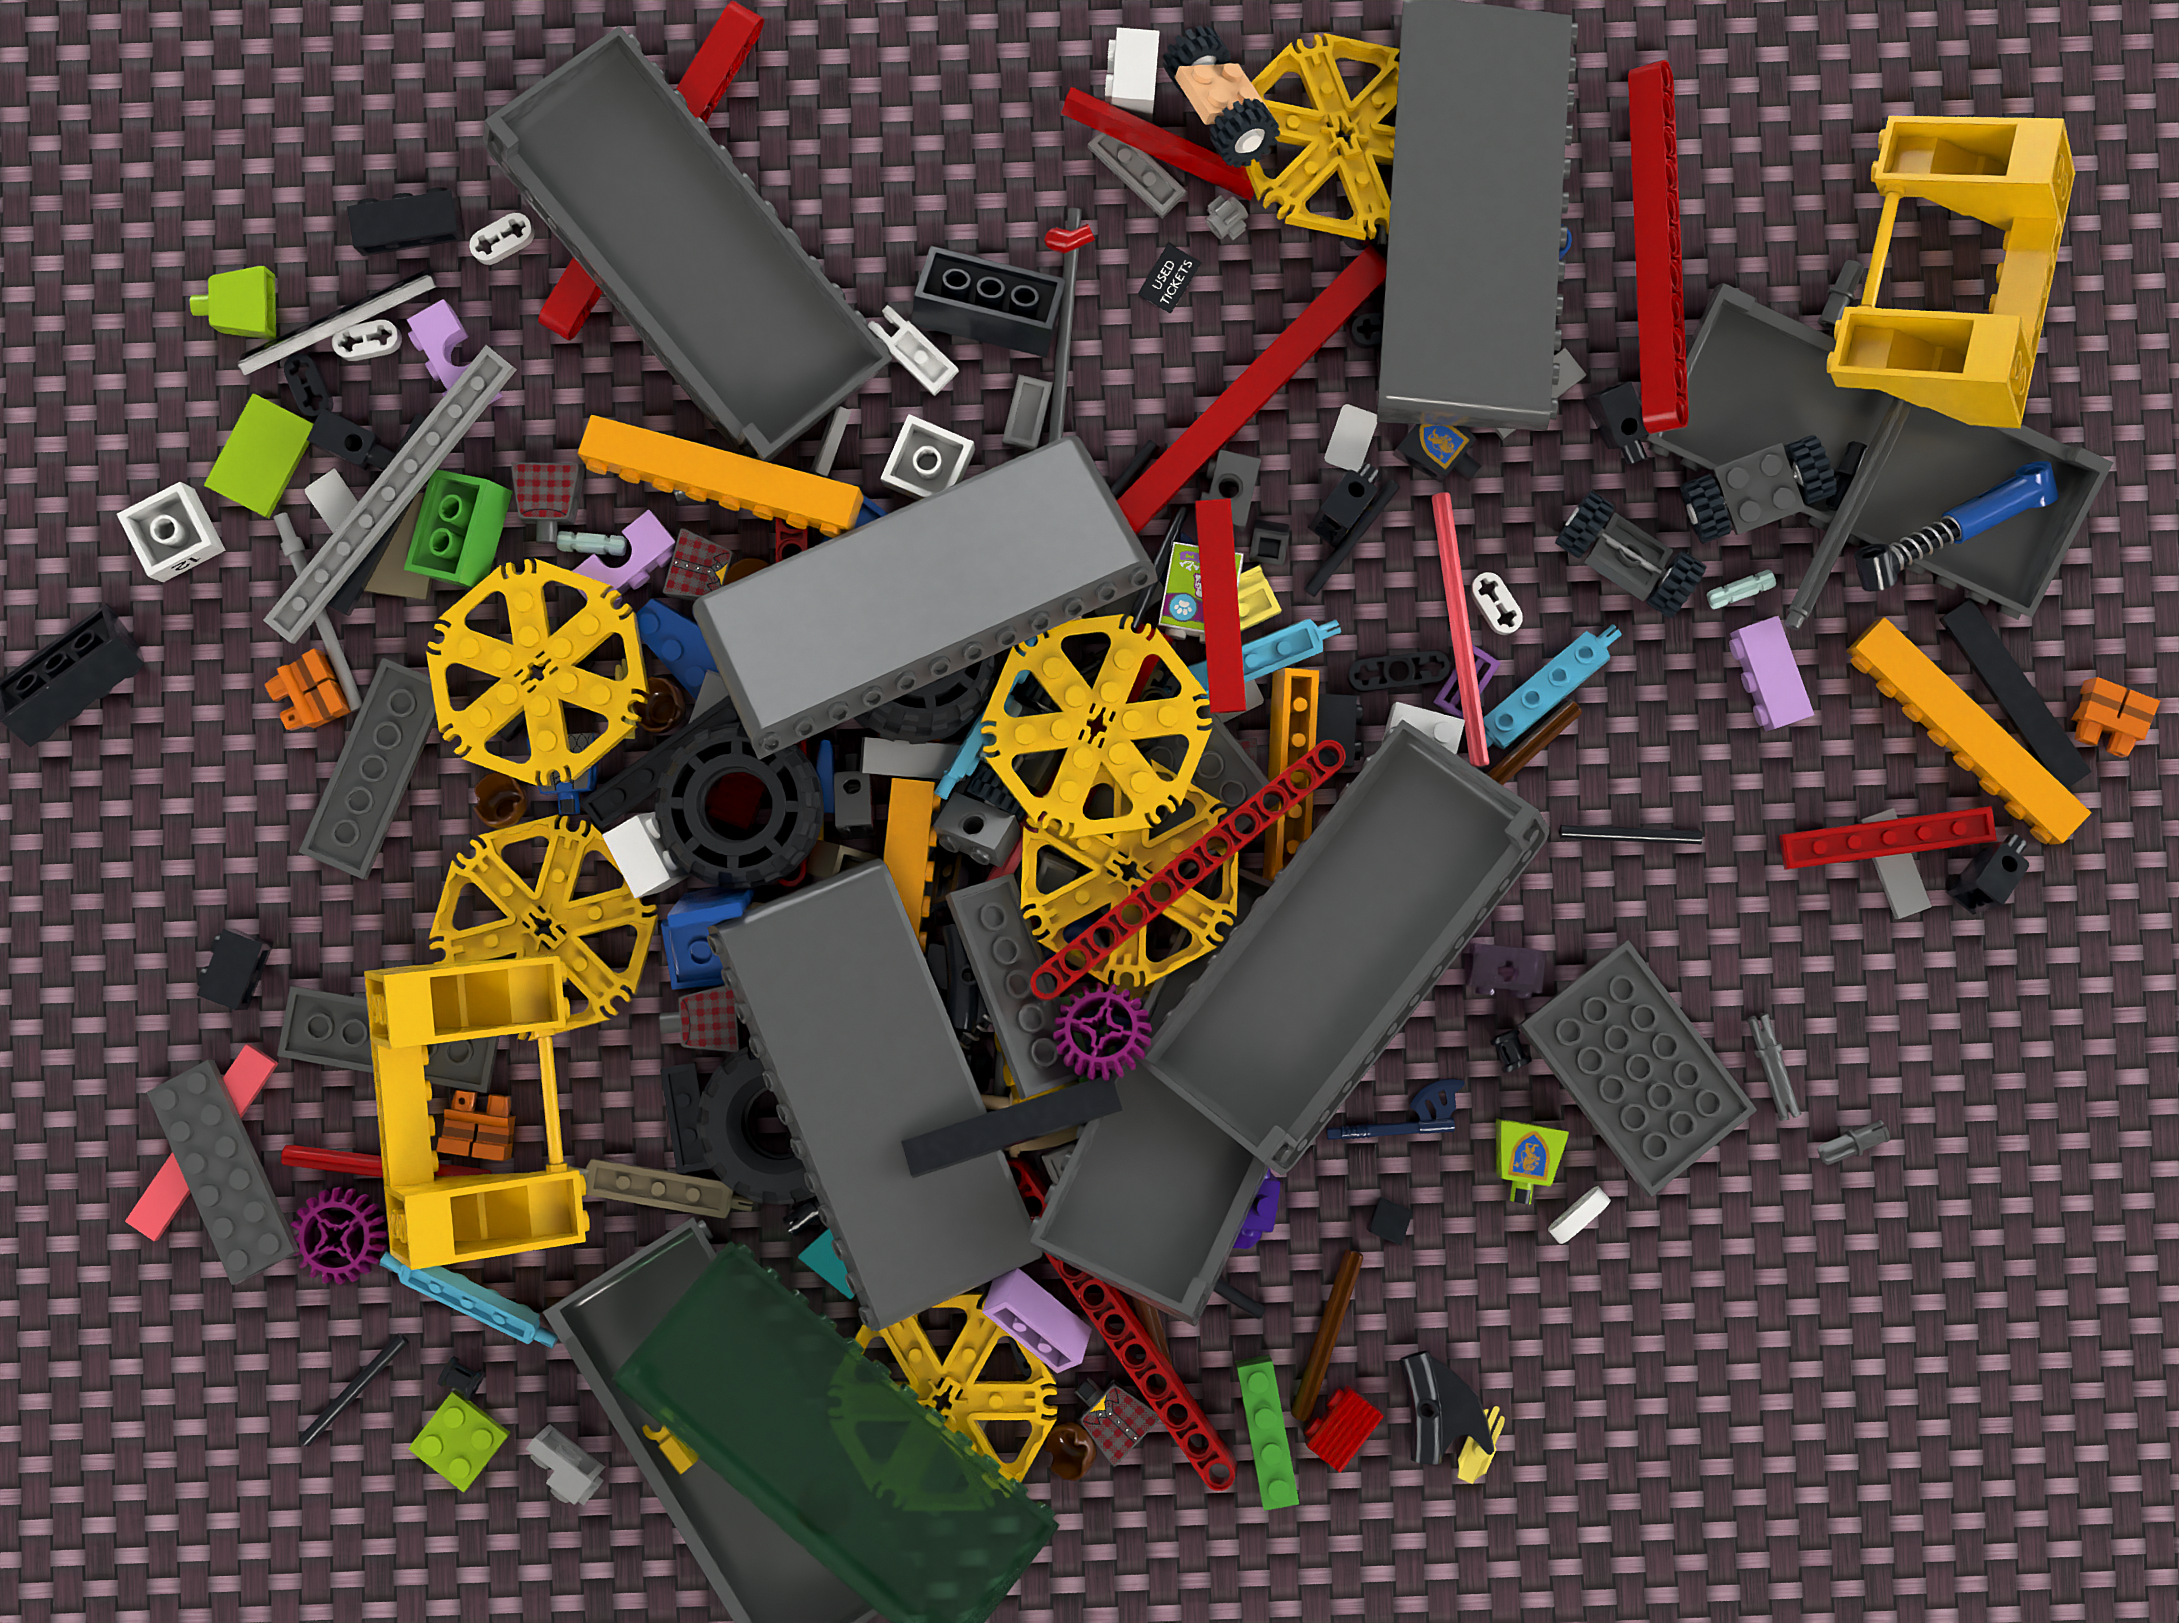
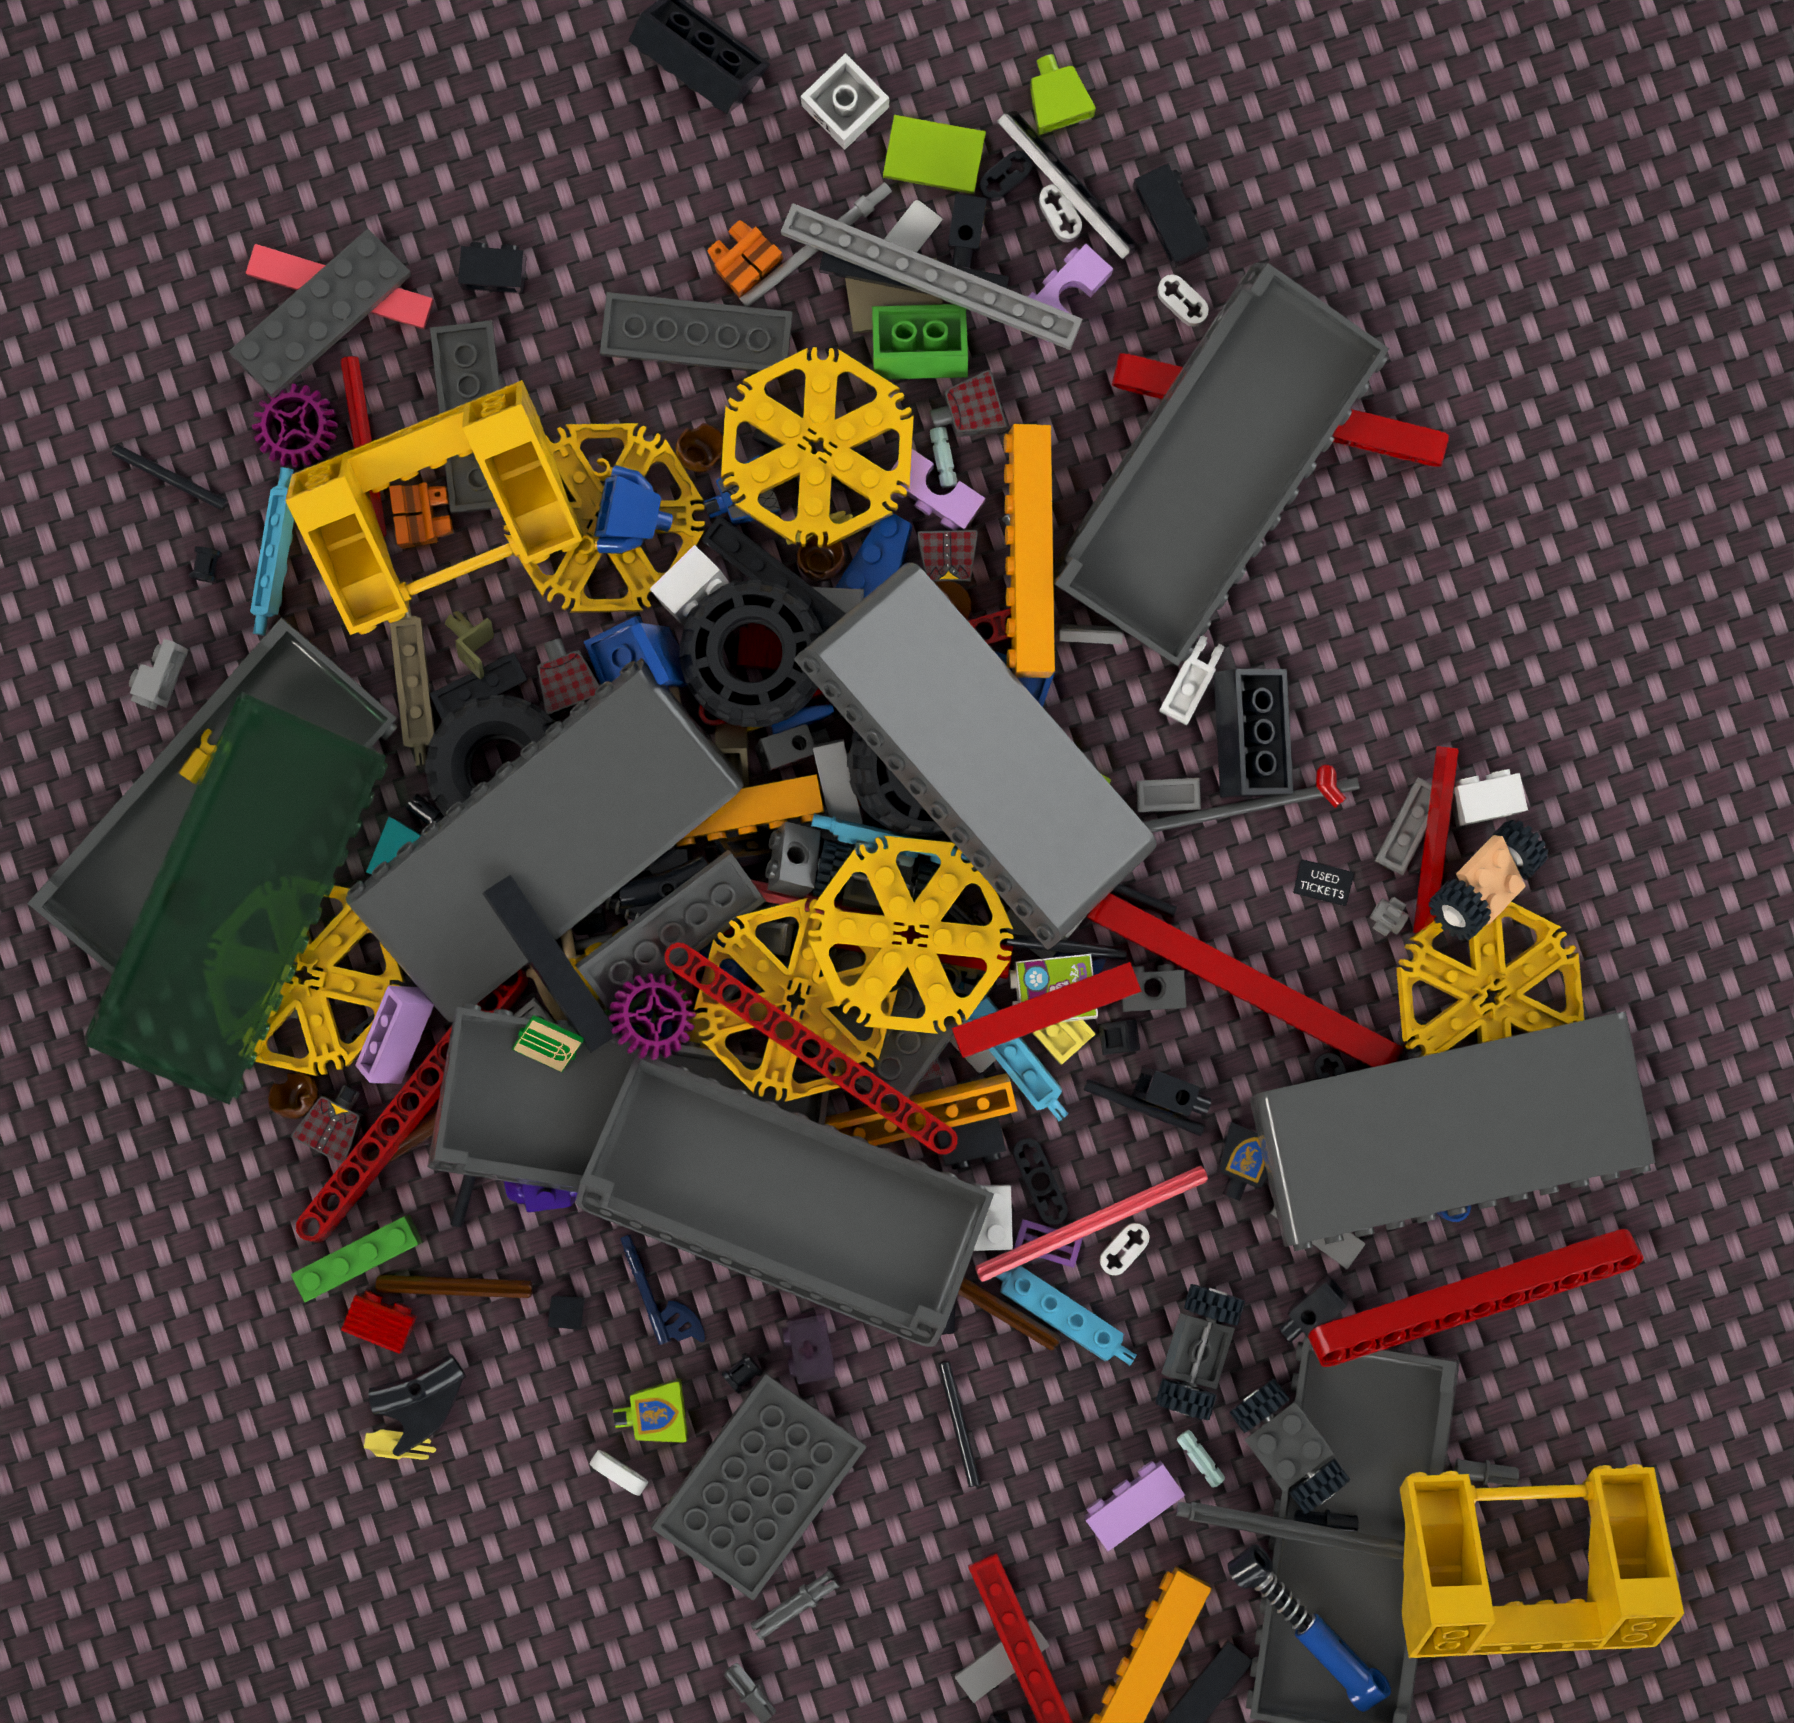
camera: 80 degrees right, 0 degrees up
lime plate [408,1390,510,1493] -> none
white brick [880,414,975,501] -> none
white sticker [1324,404,1377,472] -> none
none -> olive bracket [445,611,494,679]
none -> piece [511,1015,584,1072]
none -> blue torso [578,458,673,555]

